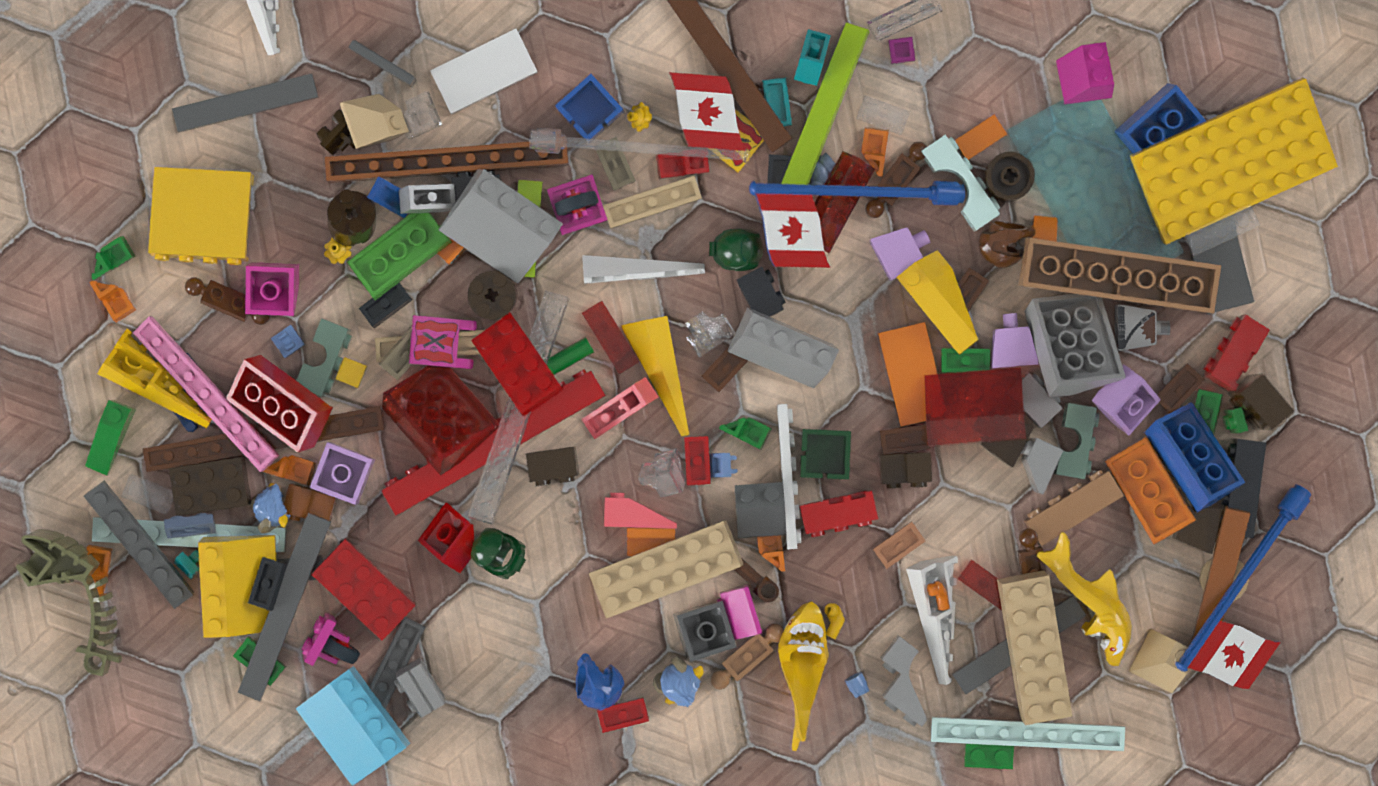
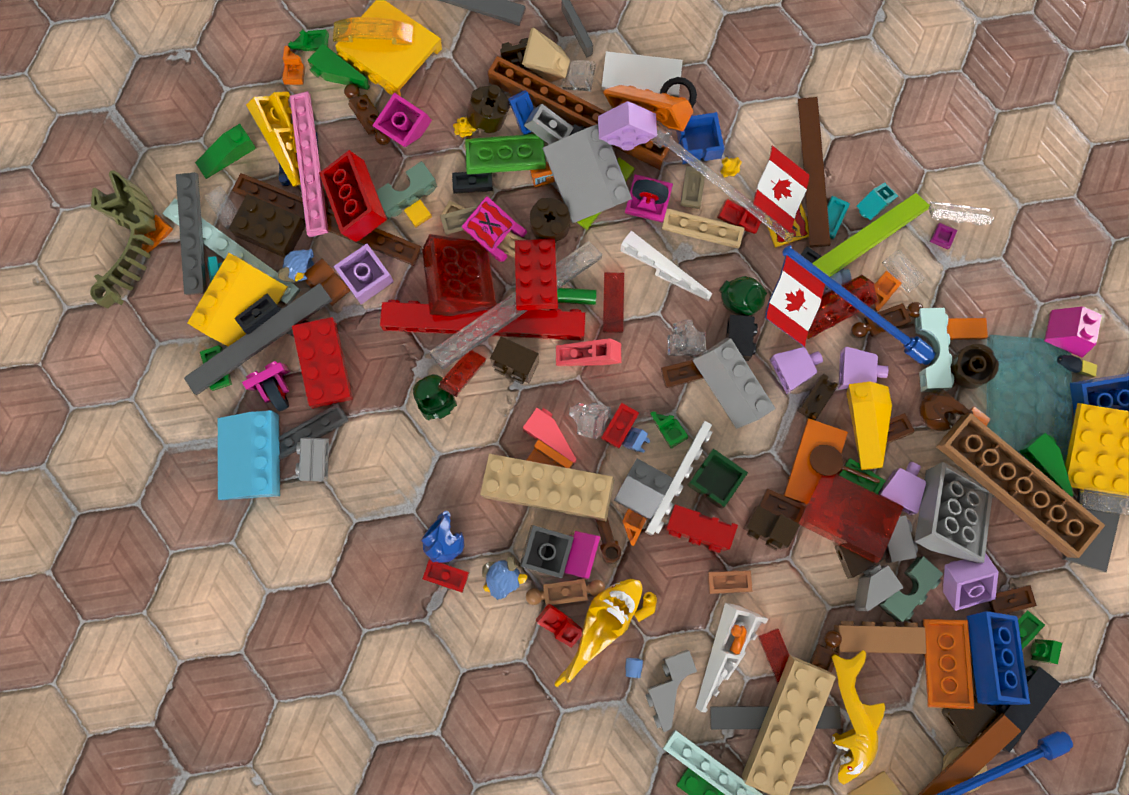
camera: 30 degrees right, 10 degrees down
sand blue plate [164,513,216,538] -> none
orange slope [263,455,317,485] -> none
medium blue tile [271,325,305,358] -> none
red slope [418,502,474,573] -> none
yellow wedge [621,316,689,436] -> none
torso [1114,305,1170,351] -> none
red wedge [1203,314,1270,391] -> none
dark brown brick [1227,374,1294,430] -> none
none -> green slope [307,44,370,90]
none -> clear yellow slope [333,17,413,45]
none -> clear red tile [439,348,486,397]
none -> red slope [536,604,583,648]
none -> lavender brick [598,101,657,150]
none -> orange slope [603,85,694,131]
none -> black tyre [660,77,697,108]
none -> lavender torso [770,347,823,394]
none -> dark brown hinge [797,373,838,421]
none -> reddish brown piece [810,445,880,483]
none -> green slope [1019,432,1074,497]
none -> piece [1057,355,1097,378]

